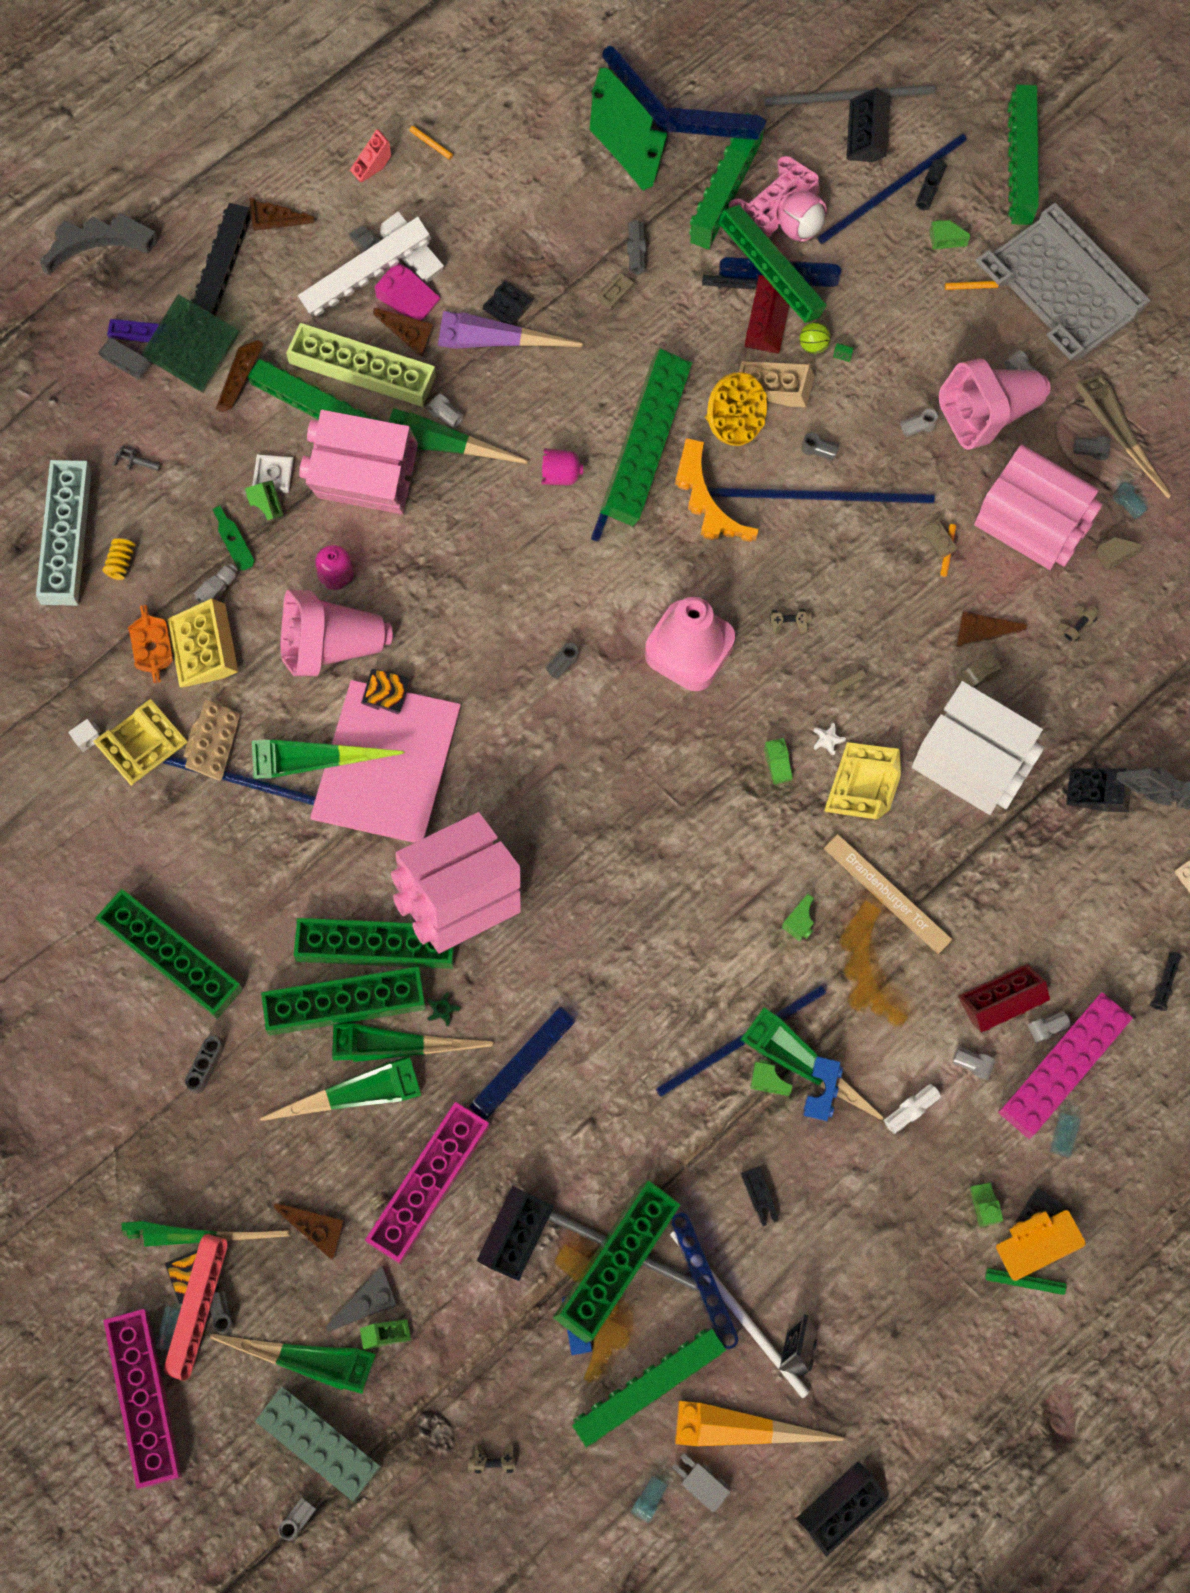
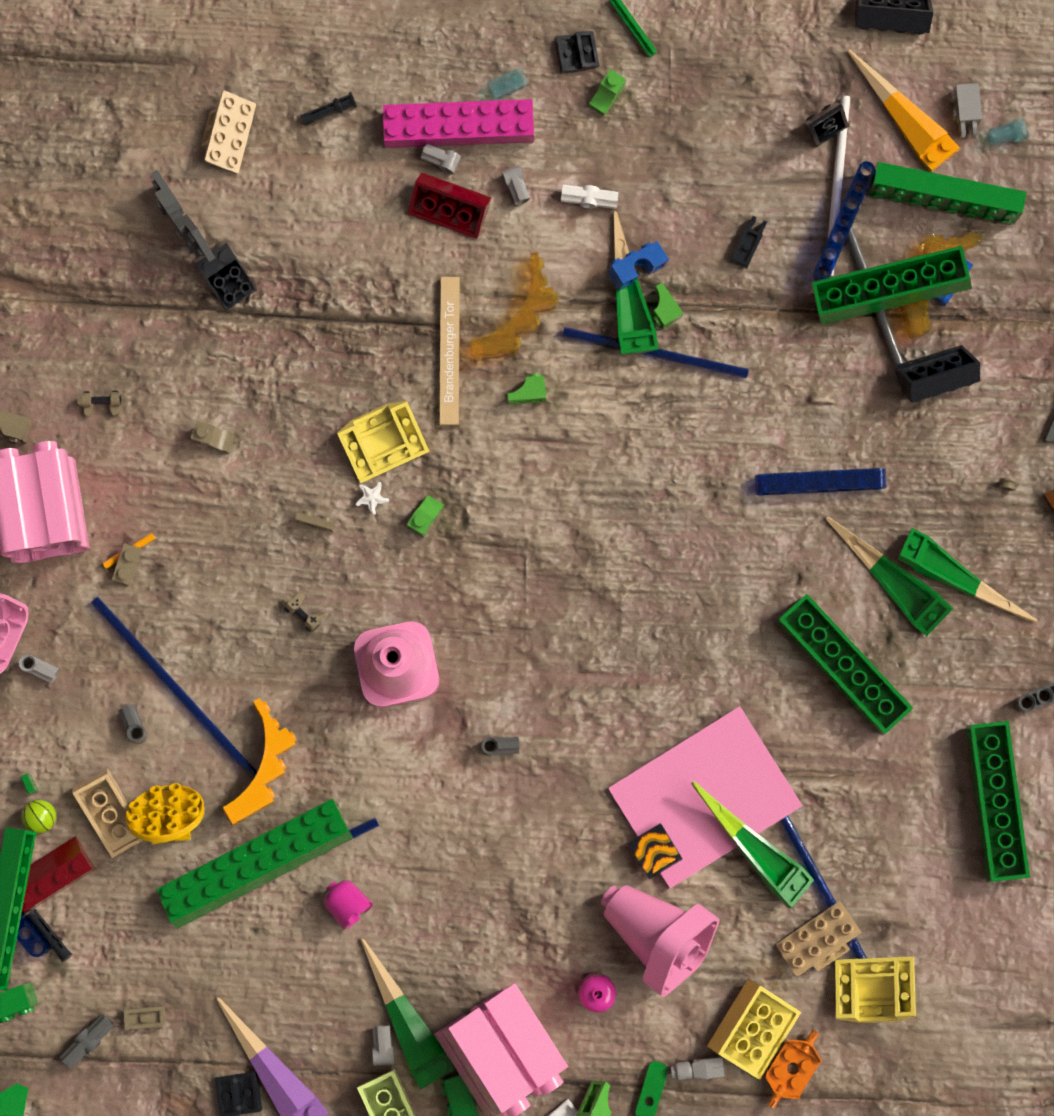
camera: 135 degrees left, 10 degrees up
white brick [68,719,101,752] -> none
green brick [261,967,426,1036] -> none
dark pink brick [365,1102,490,1265] -> none
bright pink brick [391,812,521,953] -> none
dark green animal [427,992,460,1027] -> none
white brick [911,681,1045,815] -> none
reddish brown wing [956,612,1027,647] -> none
light orange bracket [996,1210,1086,1281] -> none

